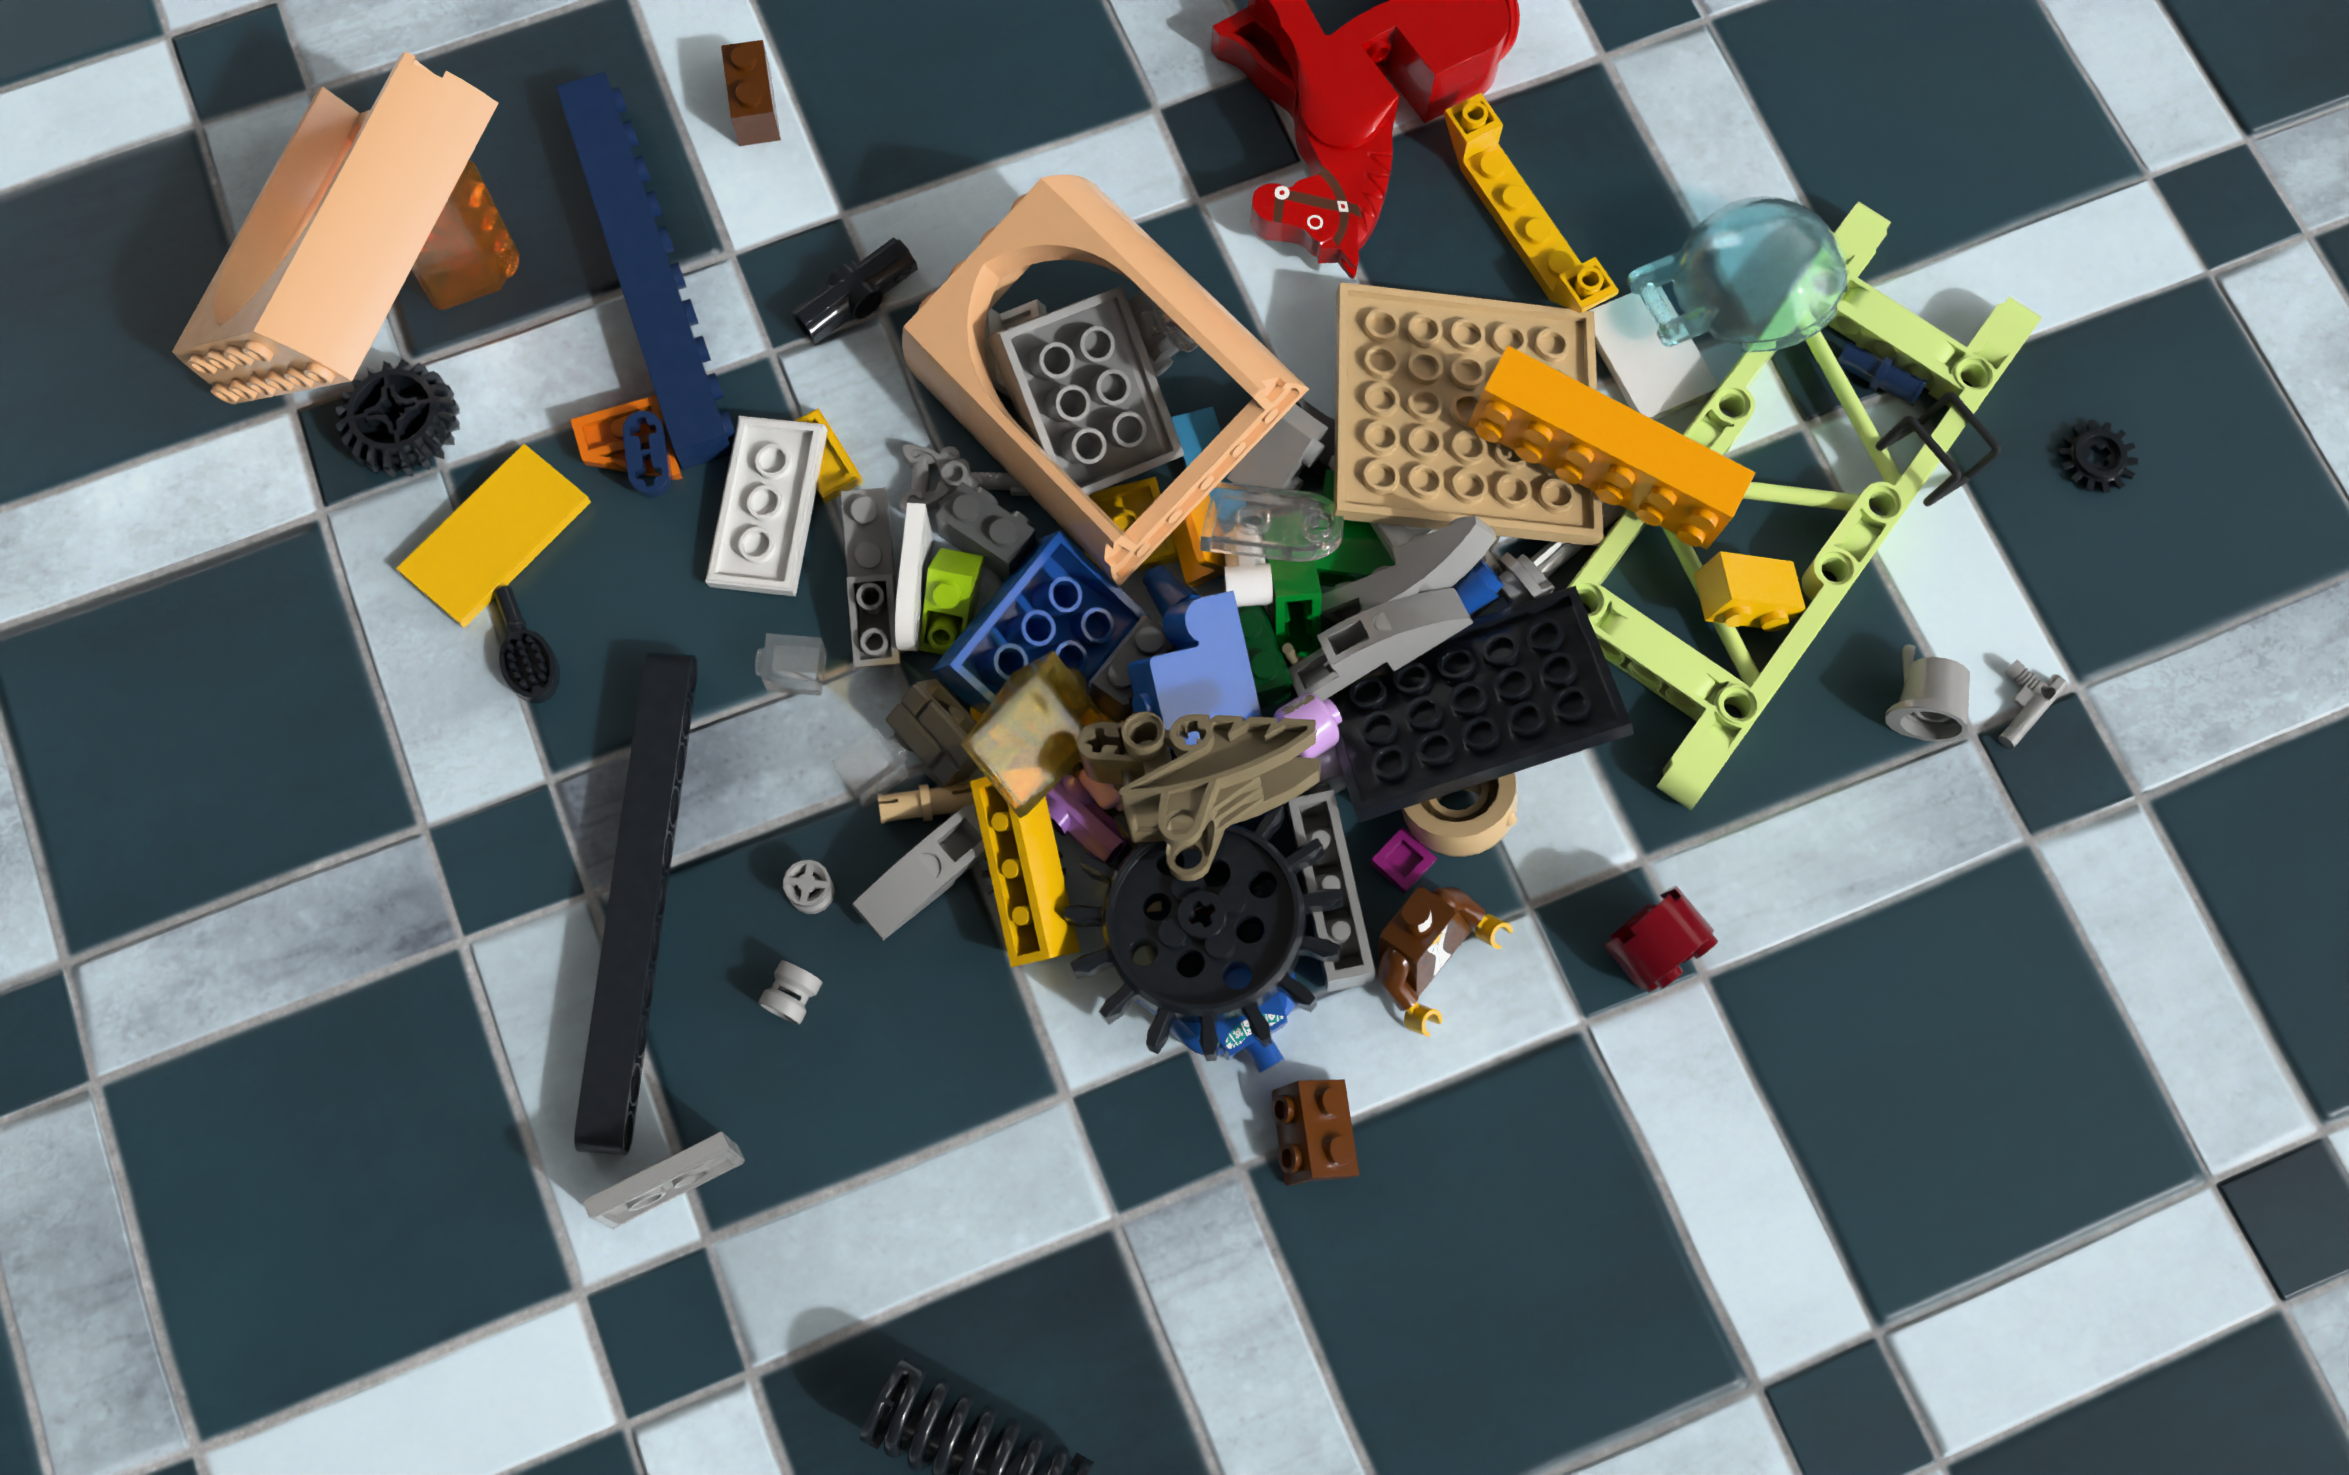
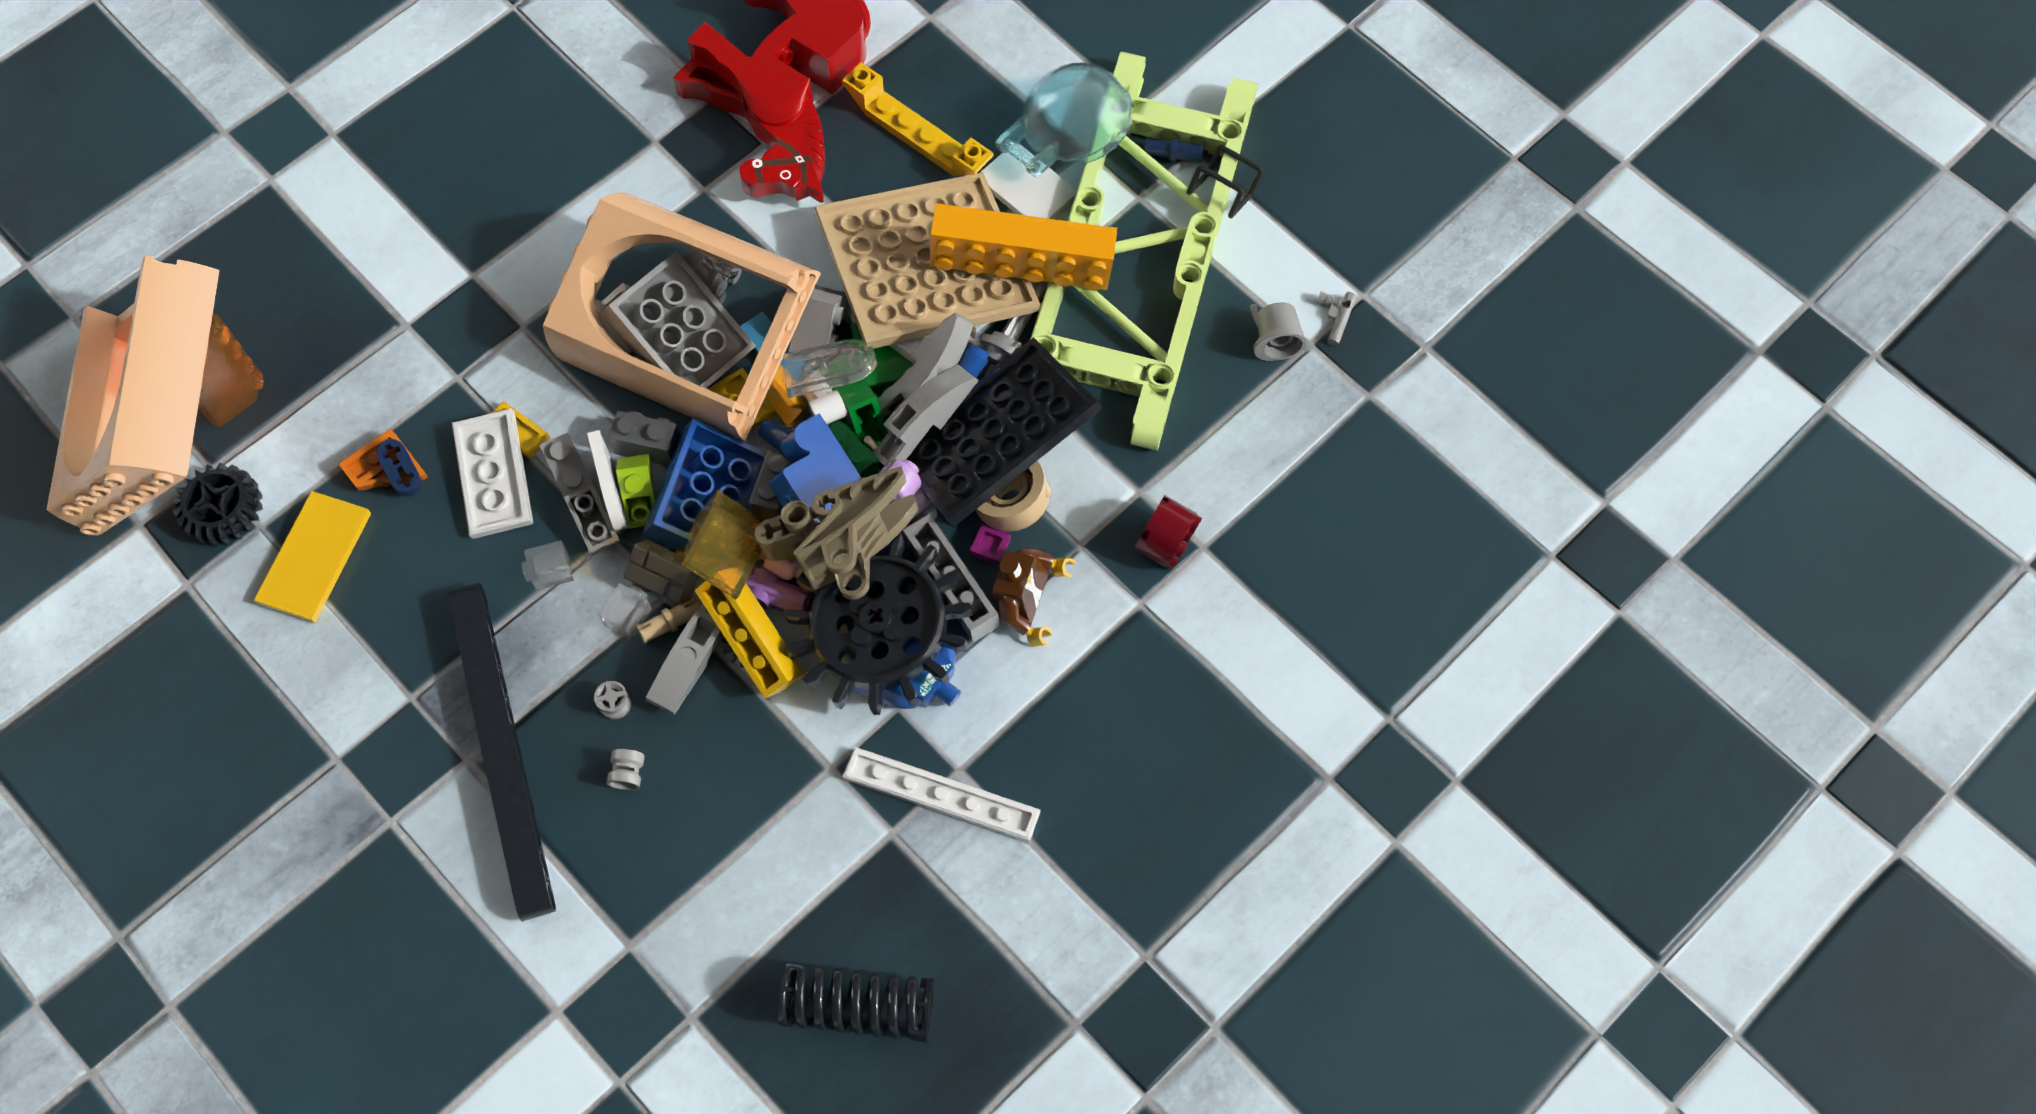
camera: 20 degrees left, 5 degrees down
black piece [494,586,560,703] -> none
dark blue brick [556,72,735,470] -> none
light grey tile [582,1131,745,1229] -> none
reddish brown brick [721,40,781,146] -> none
black piece [792,237,918,344] -> none
light grey piece [899,444,1029,514] -> none
reddish brown bracket [1272,1079,1359,1186] -> none
yellow brick [1694,551,1806,632] -> none
black gear [2058,420,2138,494] -> none
none -> white tile [842,747,1040,843]

